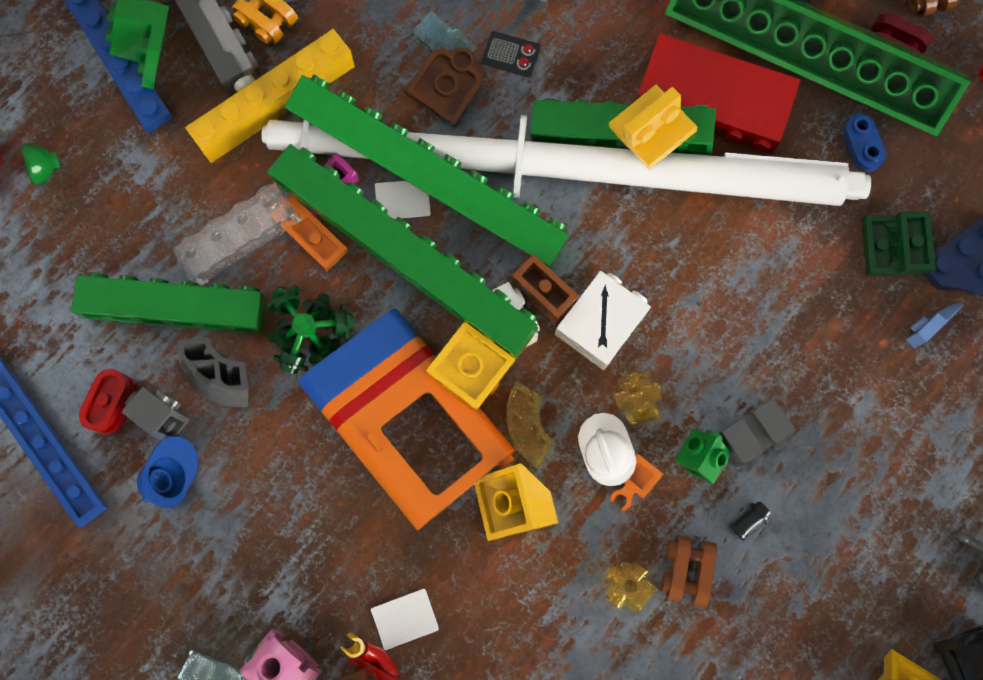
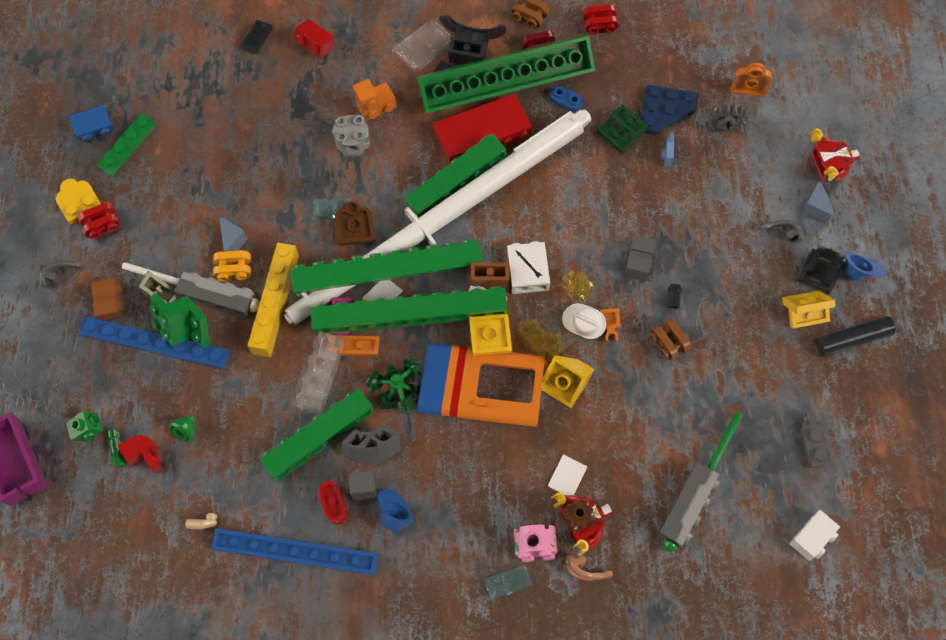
camera: 40 degrees left, 10 degrees down
black sticker [481,31,541,78] -> none
clear yellow brick [603,562,658,615] -> none
yellow bracket [609,84,697,170] -> none
green brick [674,428,732,484] -> none

